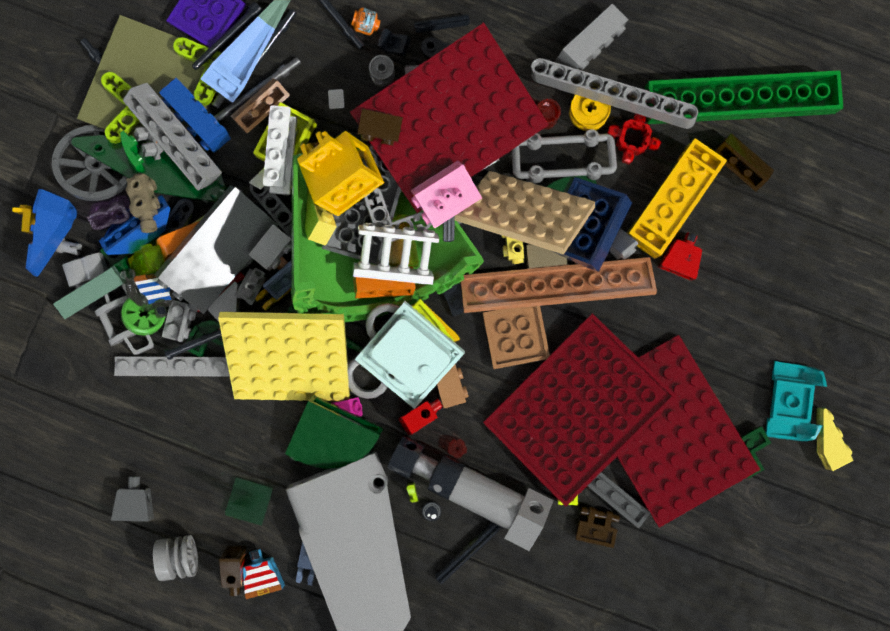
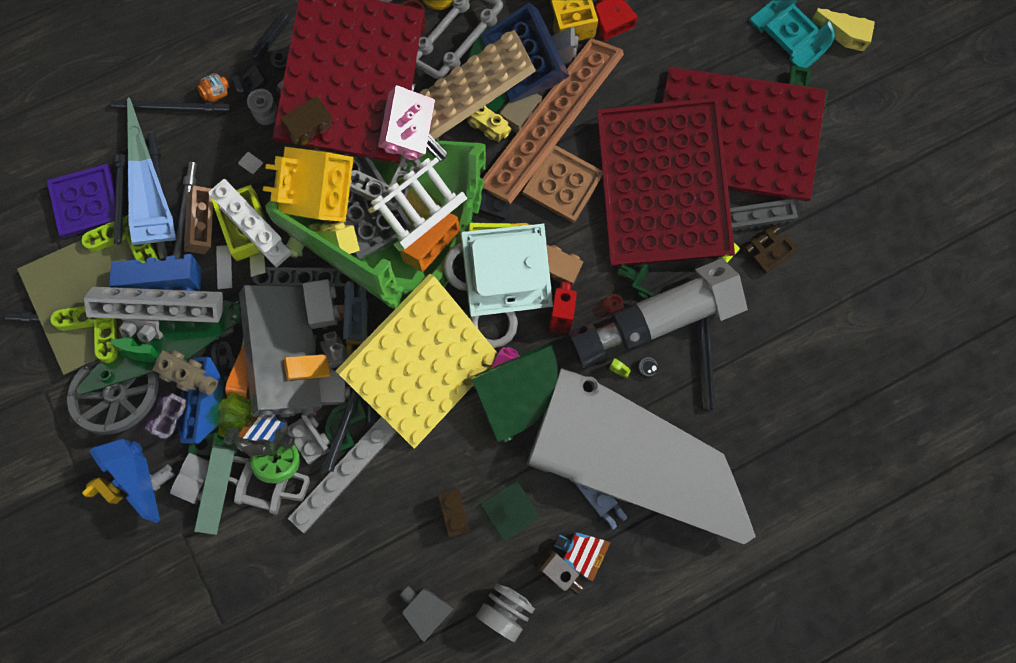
camera: 50 degrees left, 10 degrees down
none -> white sticker [216,245,232,289]
none -> light orange tile [283,355,331,380]
none -> dark brown brick [438,489,471,538]
none -> dark green bracket [617,264,654,300]

